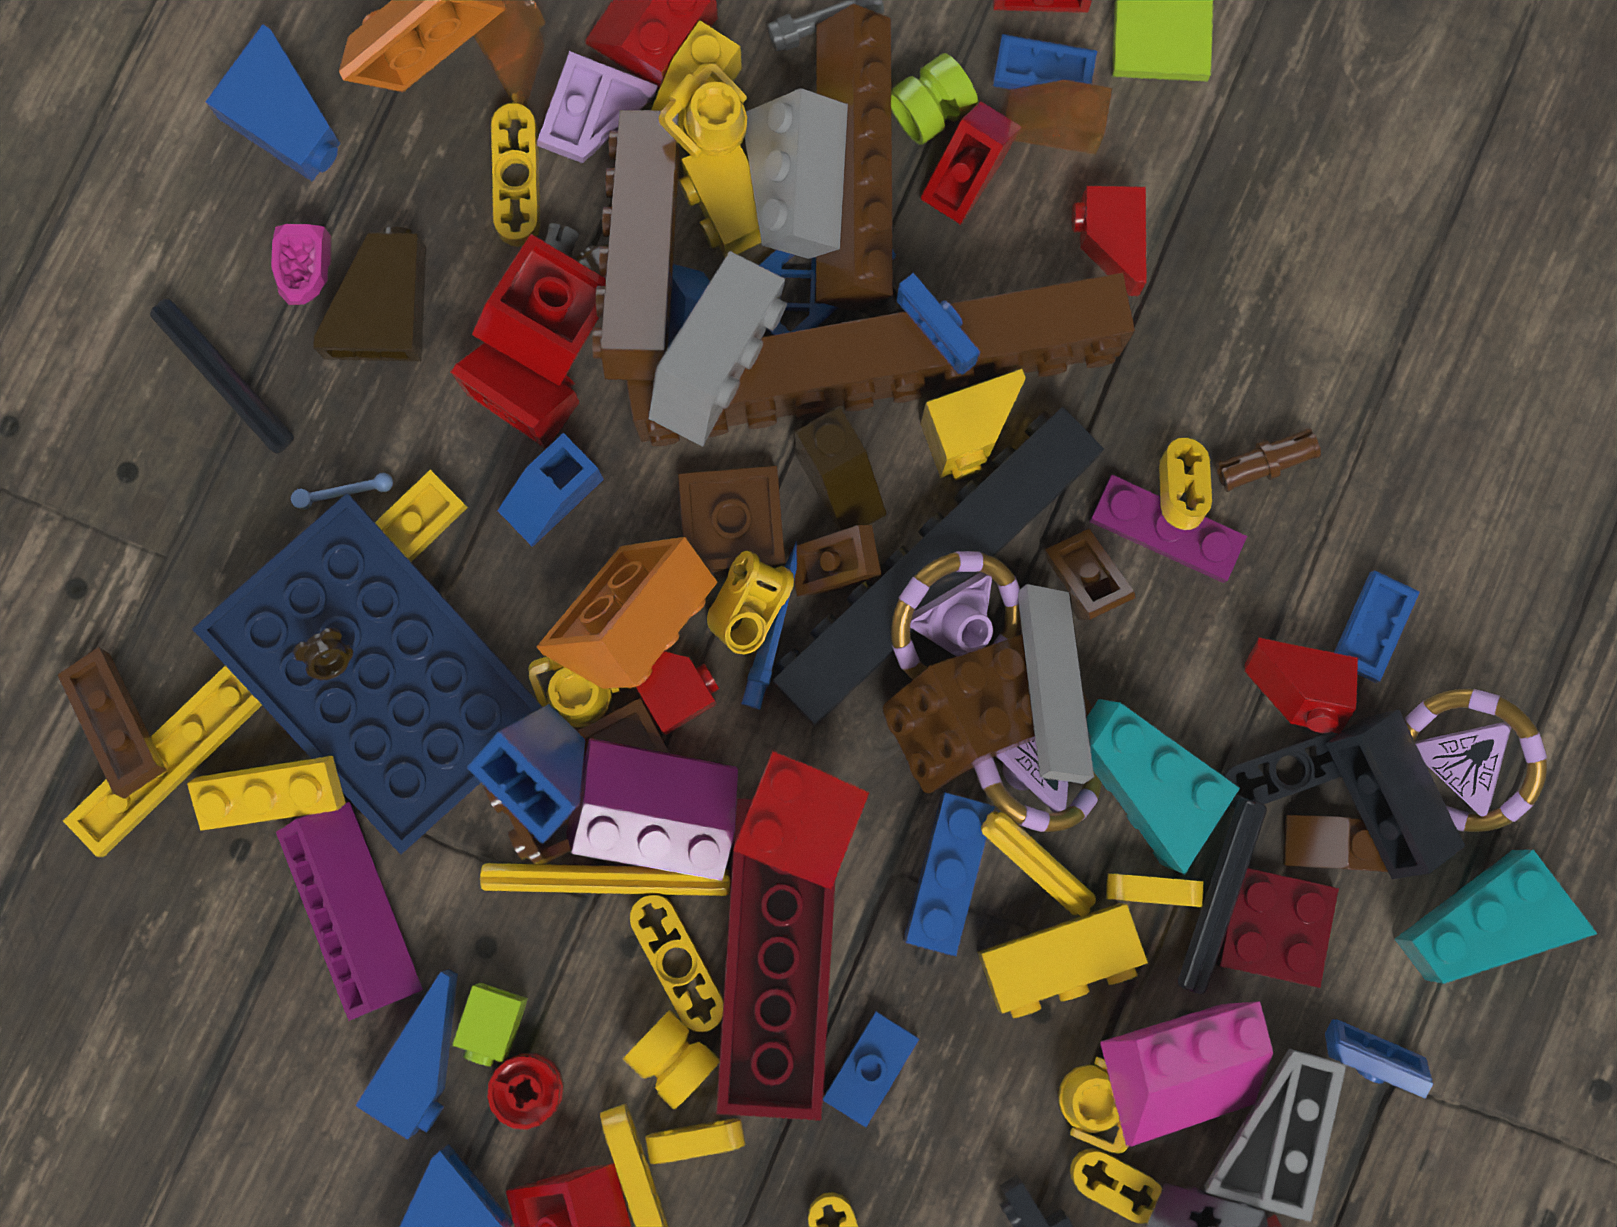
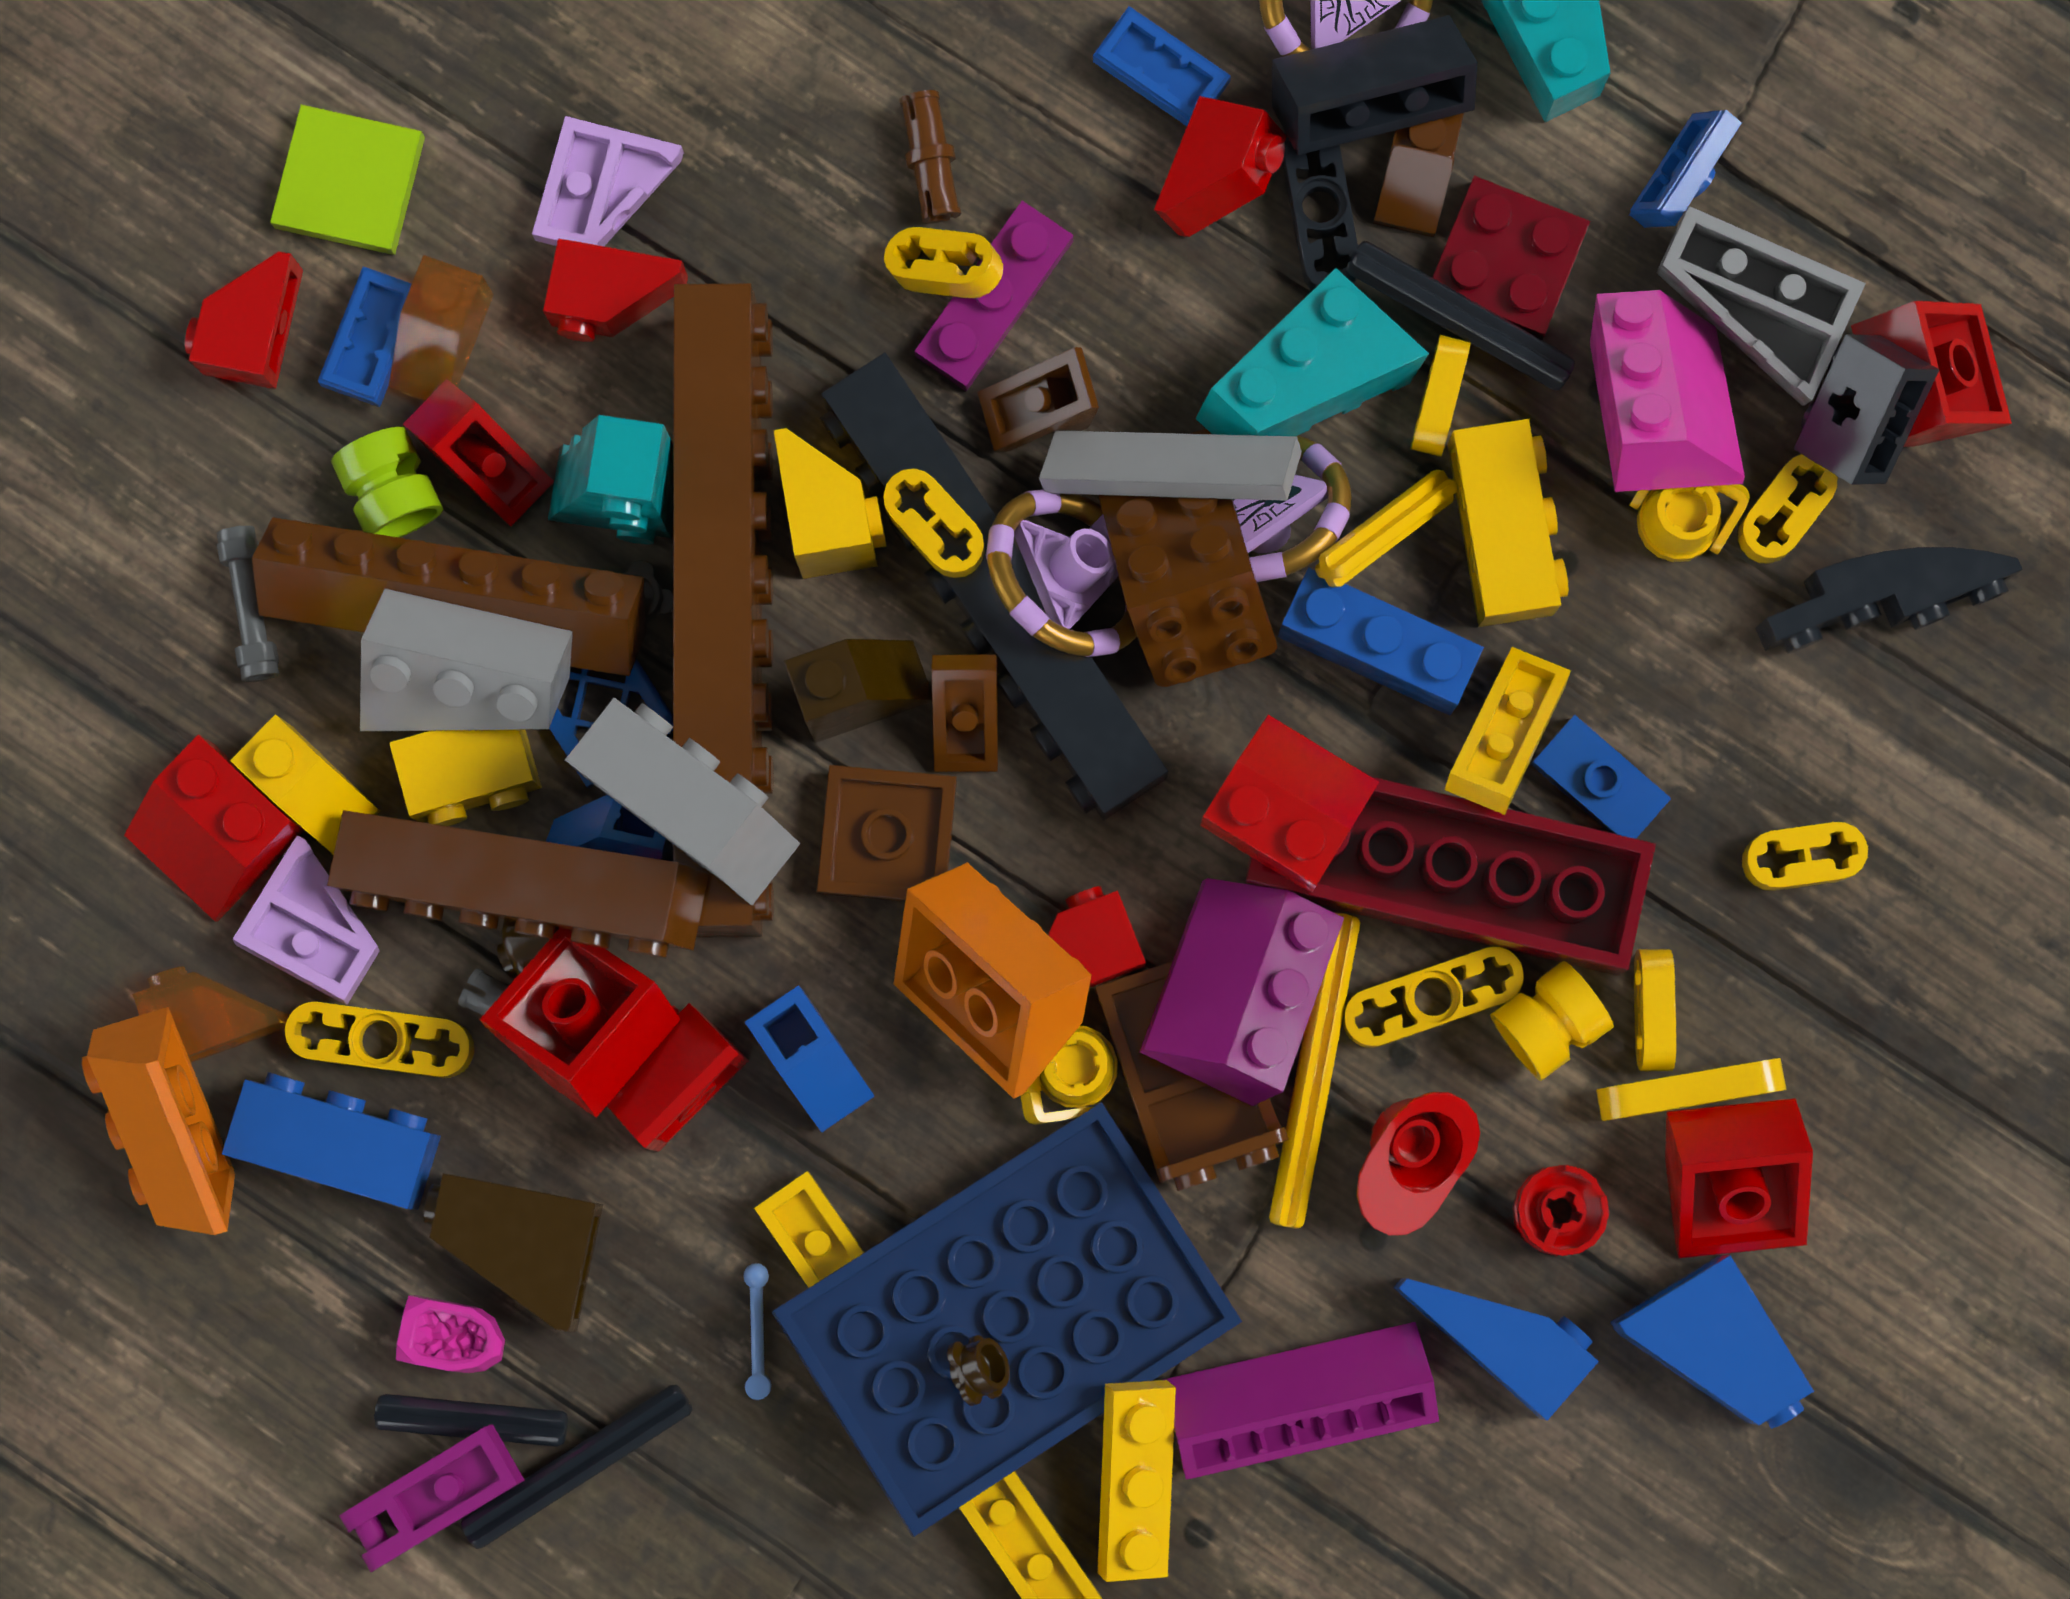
camera: 75 degrees left, 0 degrees up
blue slope [205,25,340,182] -> none
lime brick [452,983,528,1066] -> none
blue slope [467,704,585,843] -> none
yellow piece [659,64,747,158] -> none
yellow piece [707,551,794,655] -> none
blue bar [741,543,797,710] -> none
blue plate [897,273,980,375] -> none
none -> blue brick [222,1072,441,1210]
none -> magenta plate [339,1424,524,1573]
none -> black axle [374,1394,568,1447]
none -> lavender wing [532,116,684,246]
none -> teal wedge [548,415,674,545]
none -> yellow beam [883,468,985,578]
none -> red piece [1356,1092,1480,1235]
none -> yellow plate [1444,647,1571,815]

